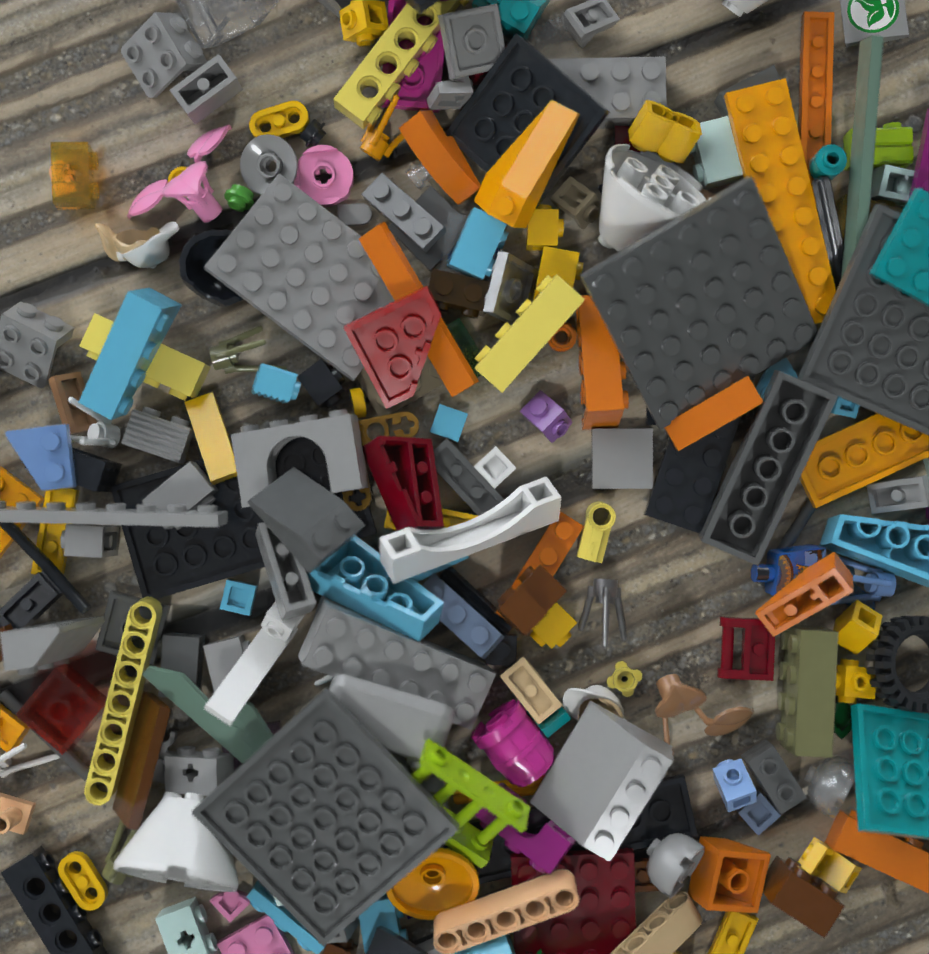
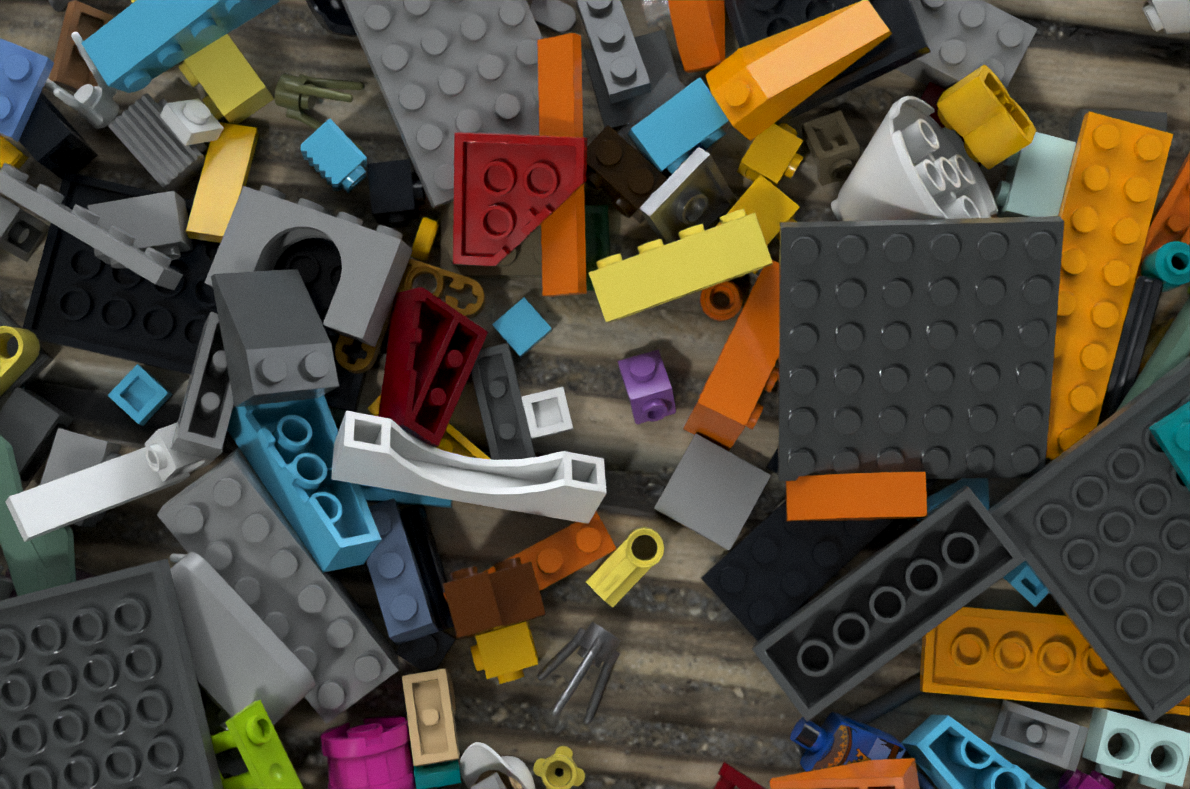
camera: 30 degrees right, 5 degrees down
none -> white plate [160,98,224,146]

